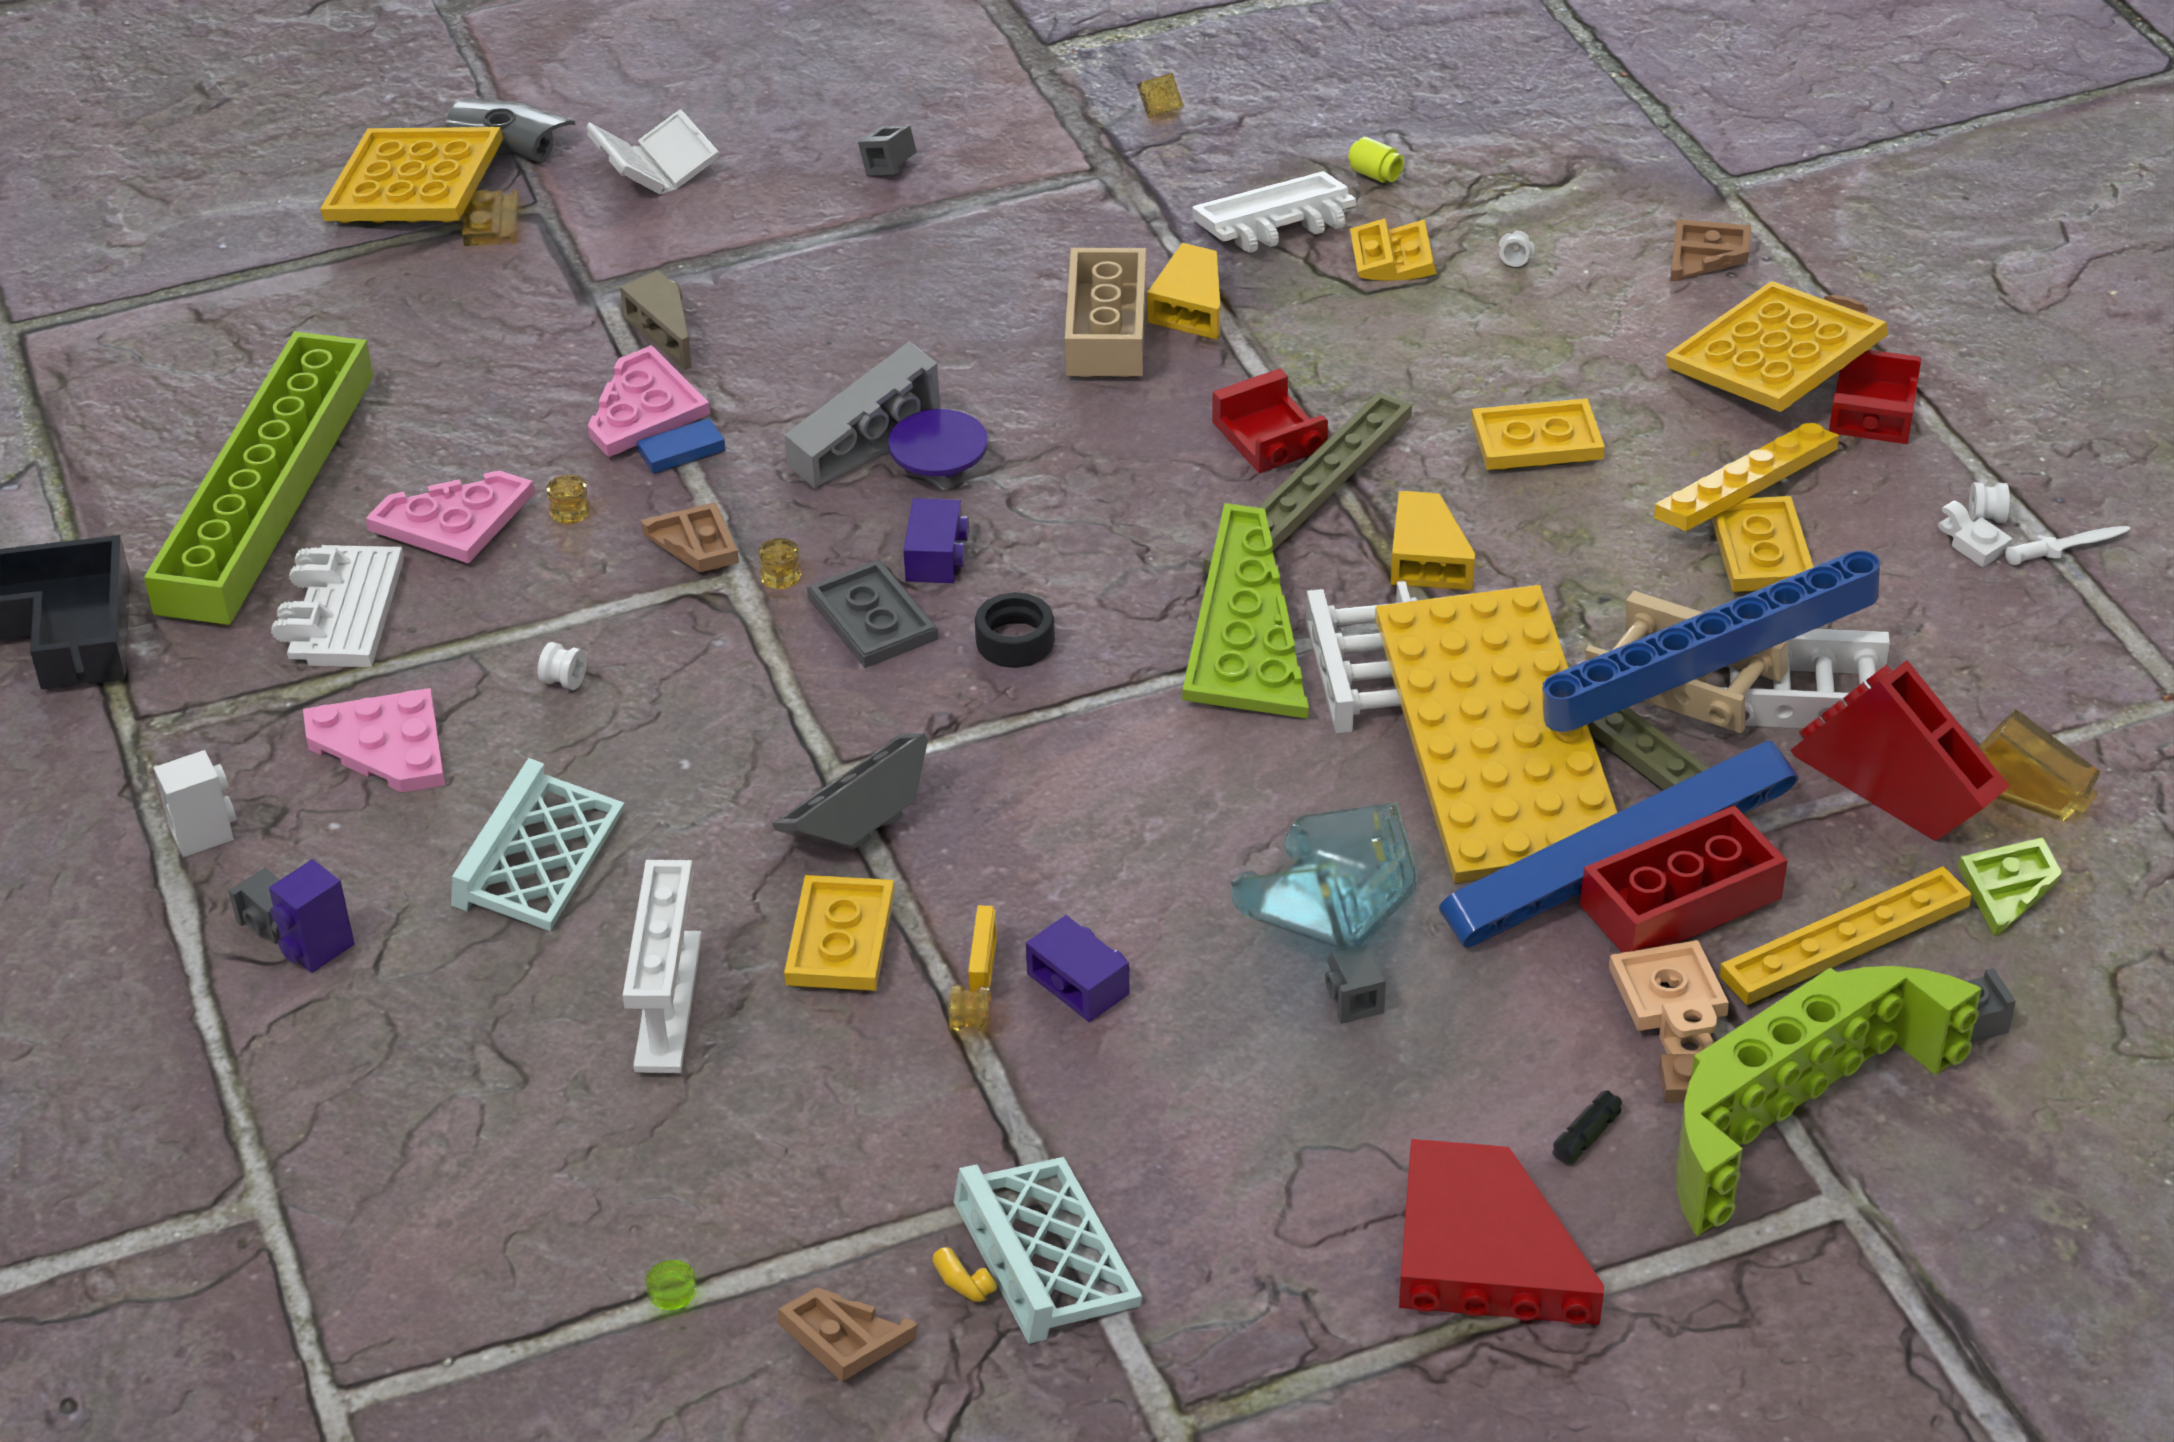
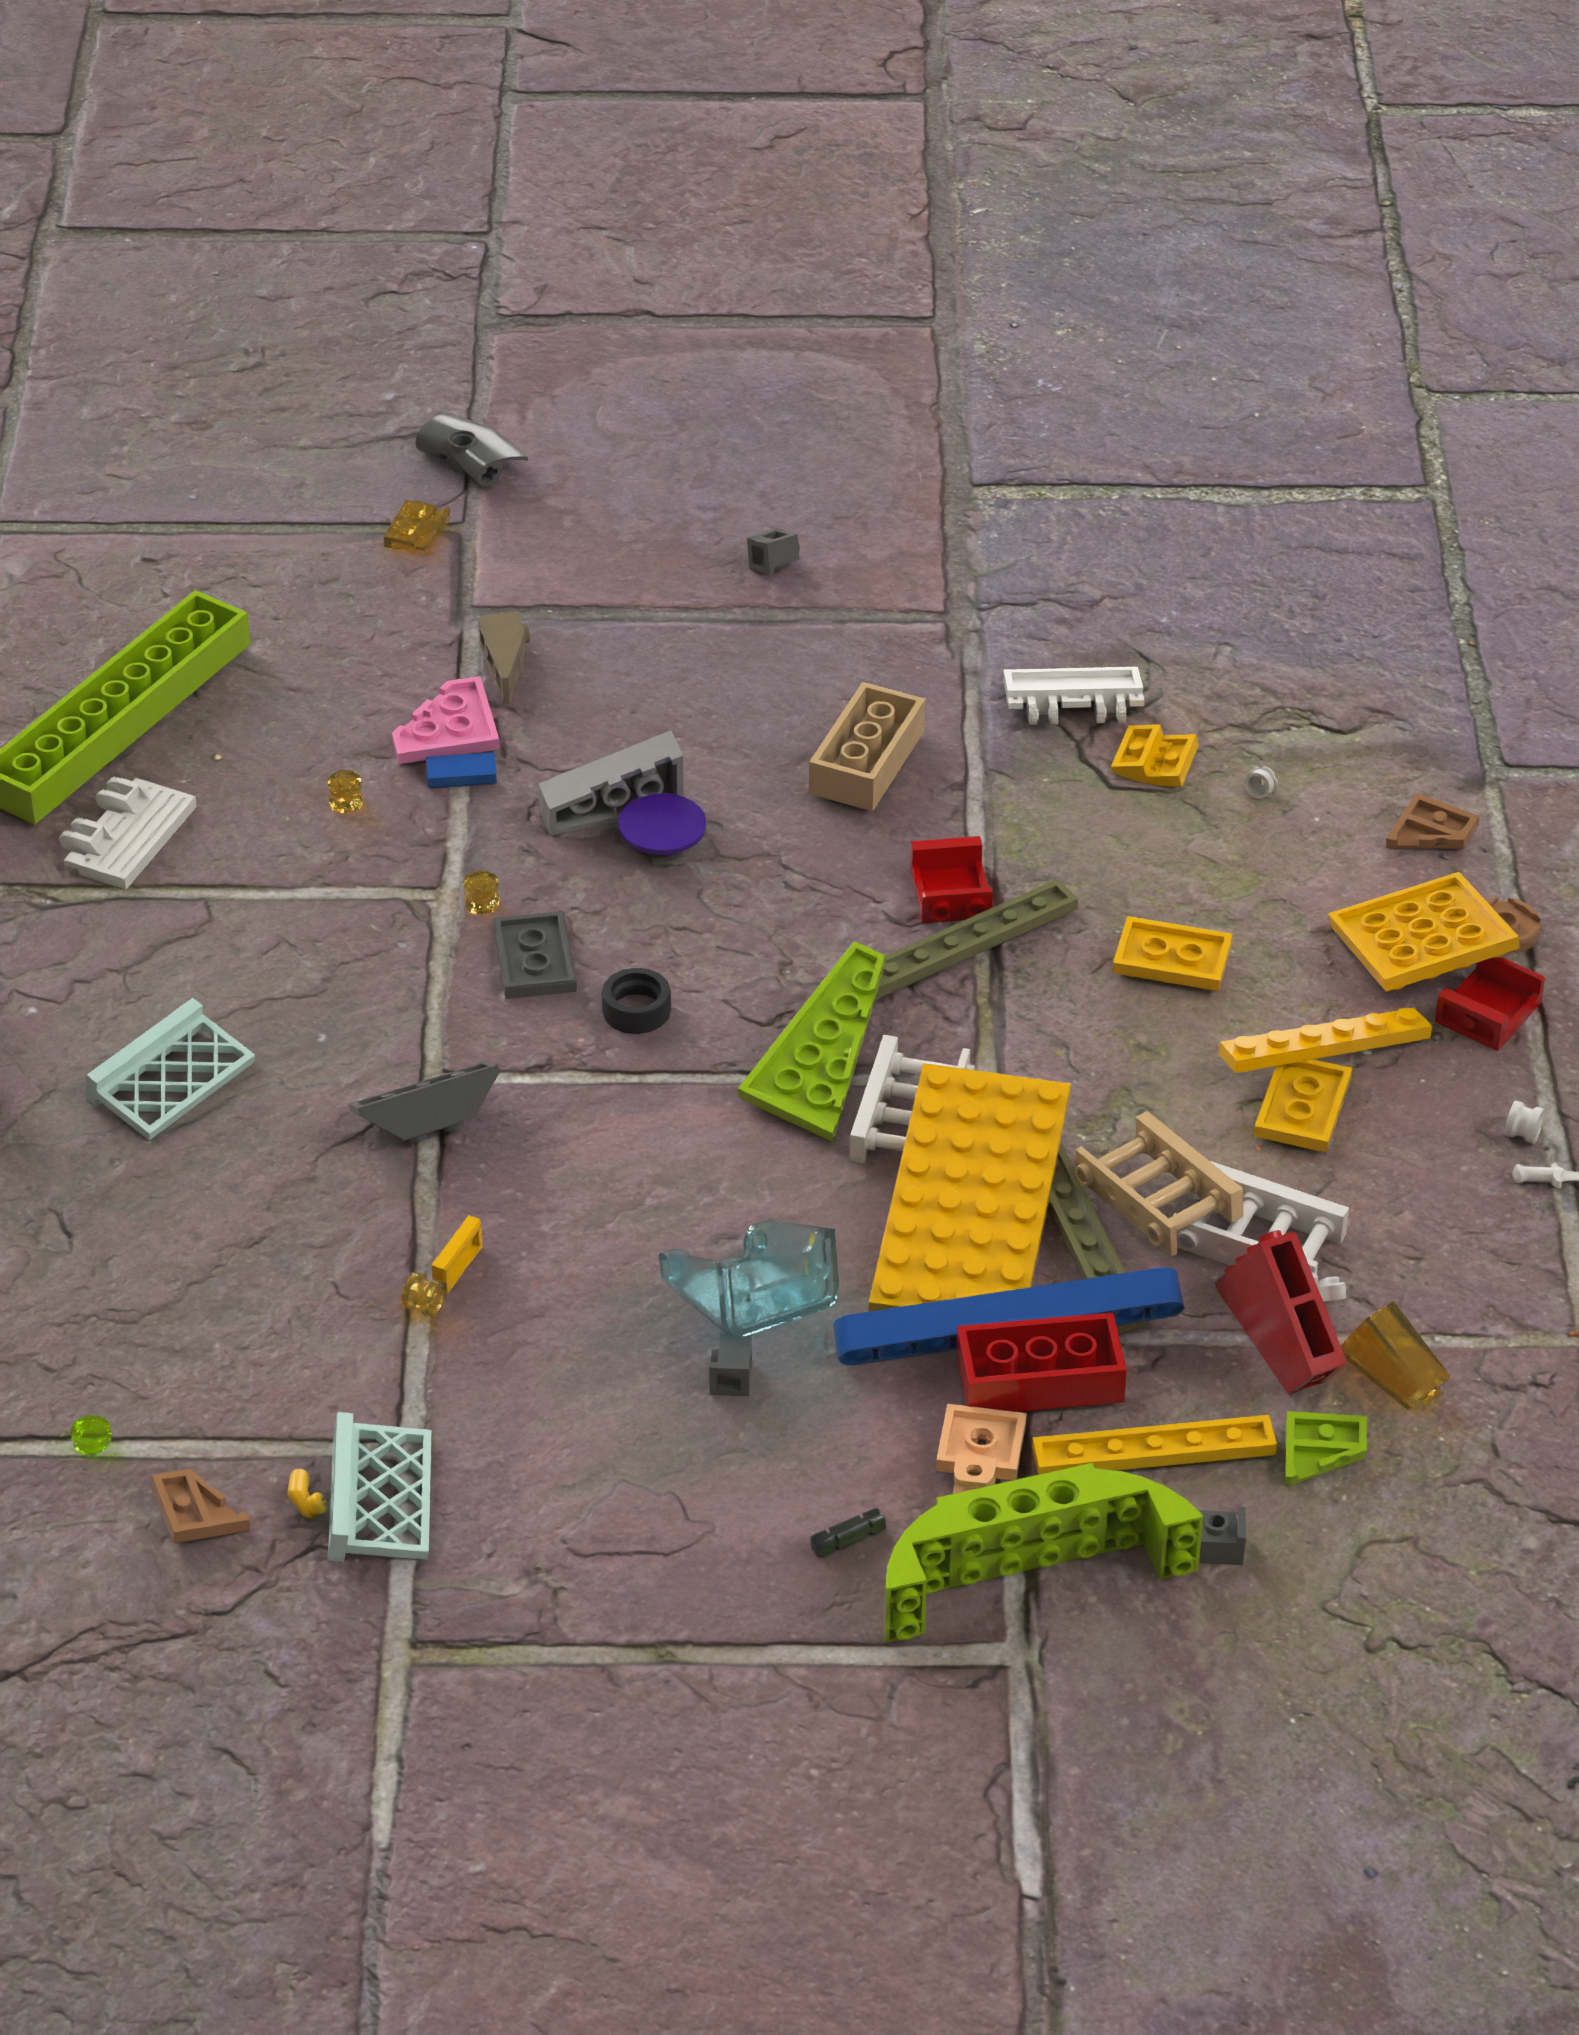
camera: 20 degrees right, 0 degrees up
bright pink plate [303,688,445,793] -> none
yellow plate [320,127,503,223] -> none
bright pink plate [365,471,535,563] -> none
white wheel [537,642,587,690] -> none
white piece [586,110,720,195] -> none
white fence [623,860,702,1073] -> none
medium nougat wing [641,502,739,572] -> none
yellow plate [784,875,895,991] -> none
dark purple brick [903,498,969,583] -> none
dark purple brick [1025,915,1130,1022] -> none
clear yellow plate [1137,73,1184,118] -> none
yellow slope [1147,243,1220,340] -> none
neon yellow brick [1348,137,1404,183] -> none
yellow slope [1391,491,1475,590] -> none
red slope [1399,1139,1604,1325] -> none
blue beam [1542,551,1880,732] -> none
white plate [1938,501,2013,568] -> none

